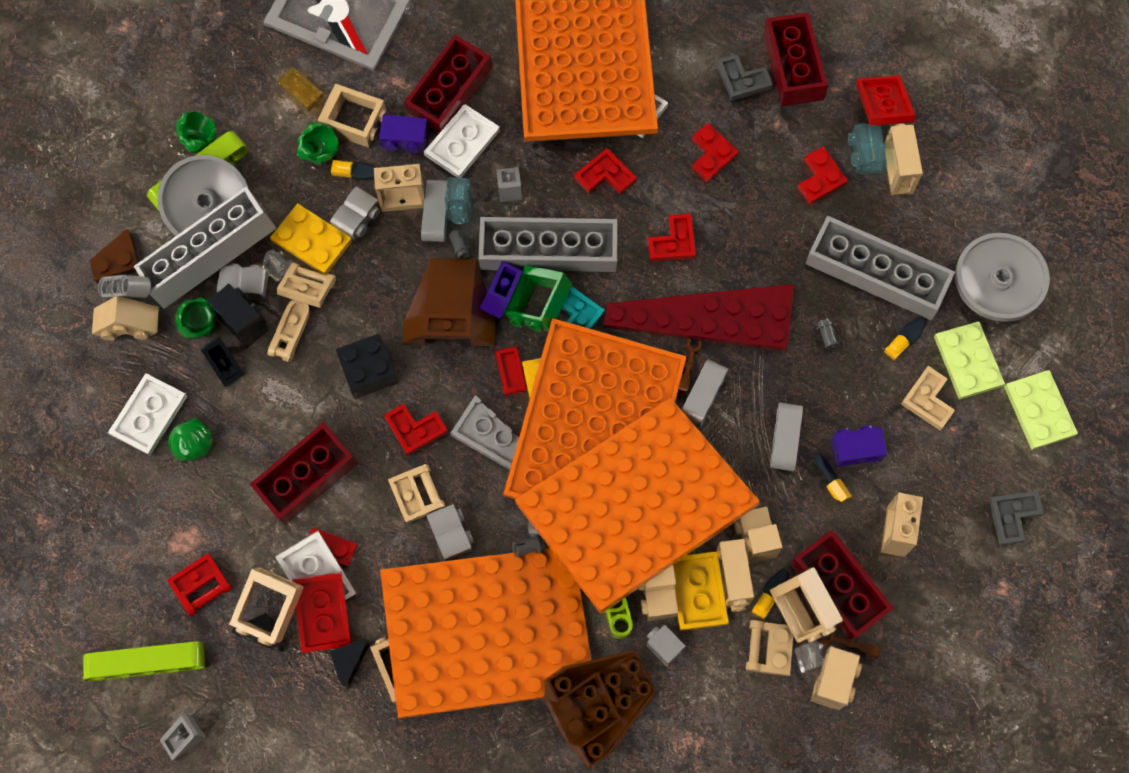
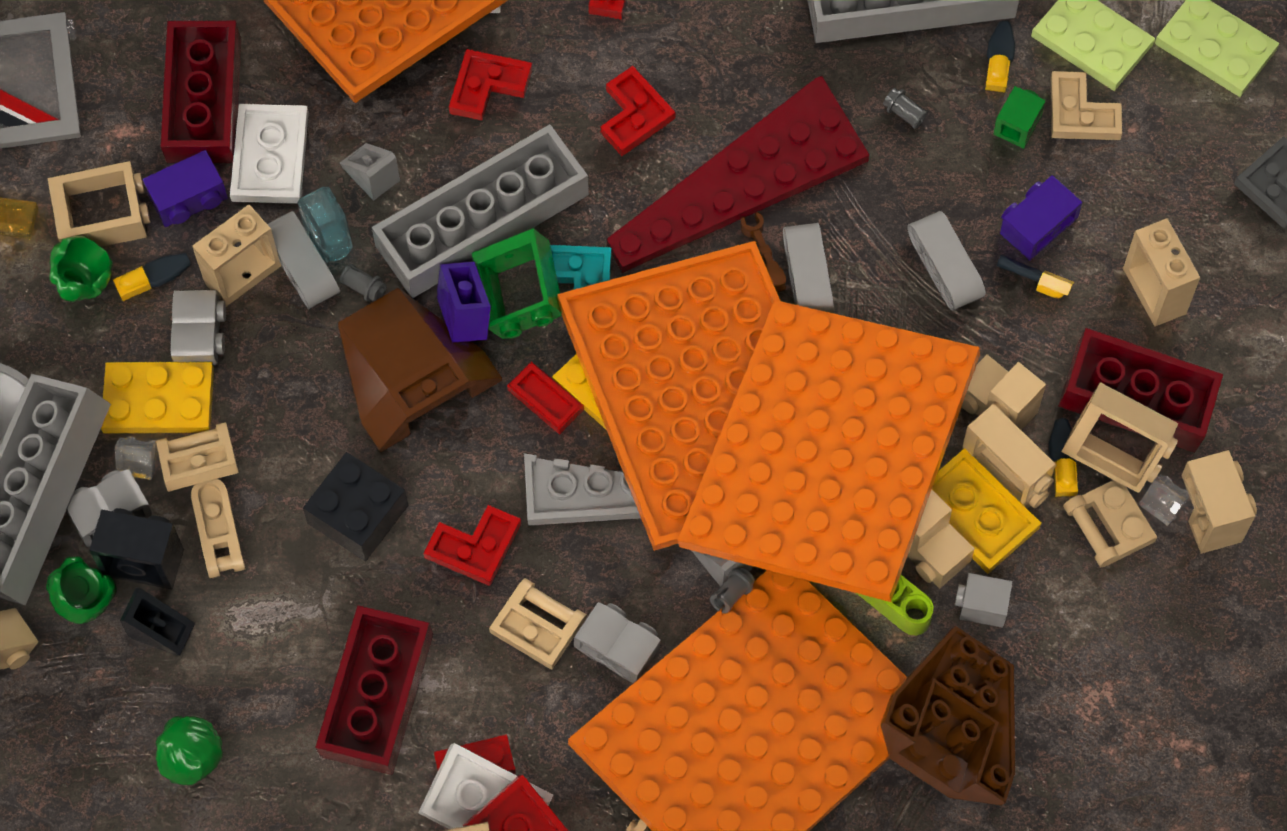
camera: 35 degrees left, 5 degrees down
white plate [108,373,187,456] -> none
reddish brown piece [818,632,881,659] -> none
none -> green brick [993,86,1046,149]

